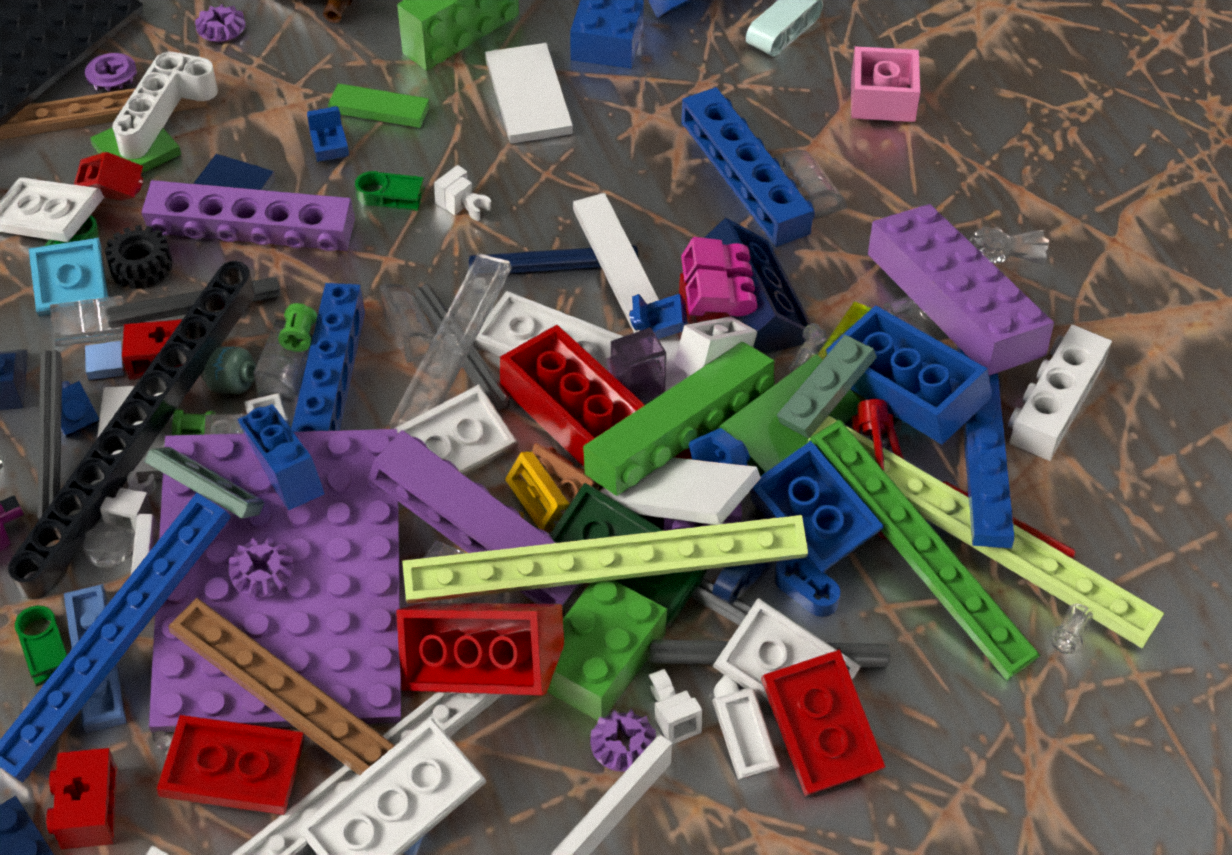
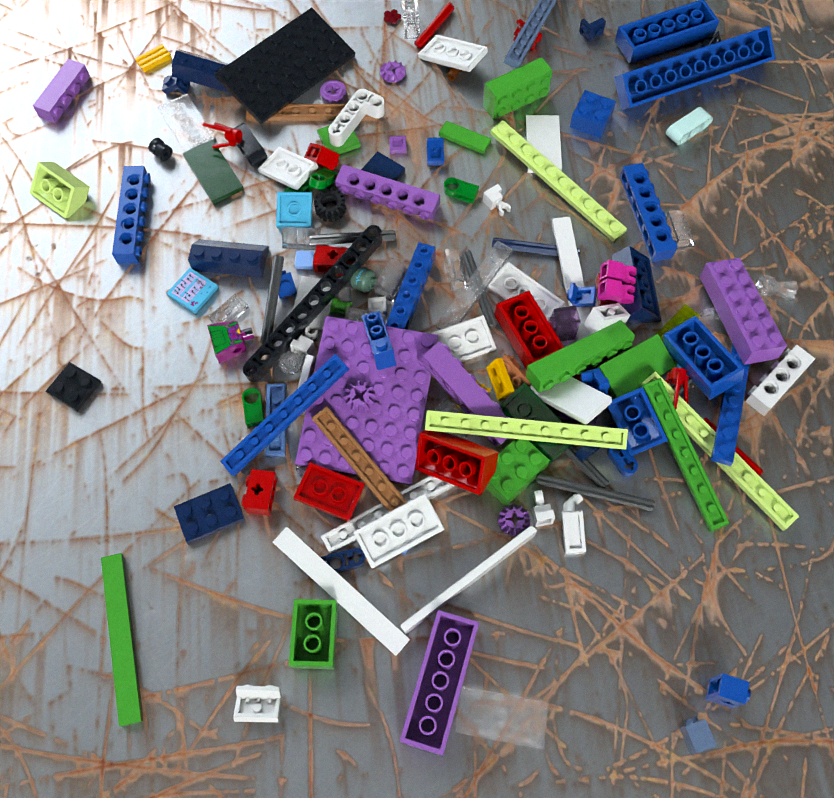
camera: 15 degrees right, 15 degrees up
sand green tile [144,447,265,518] -> none
bright green bush [278,303,317,352] -> none
white tile [713,598,861,705] -> none
red plate [761,649,886,797] -> none
sand green plate [777,335,877,439] -> none
clear arm [789,323,827,372] -> none
bright pink brick [851,46,920,122] -> none
clear pin [1051,603,1093,654] -> none
none -> green piece [309,167,338,189]
none -> medium lavender tile [389,136,407,154]
none -> yellowish green plate [490,120,627,243]

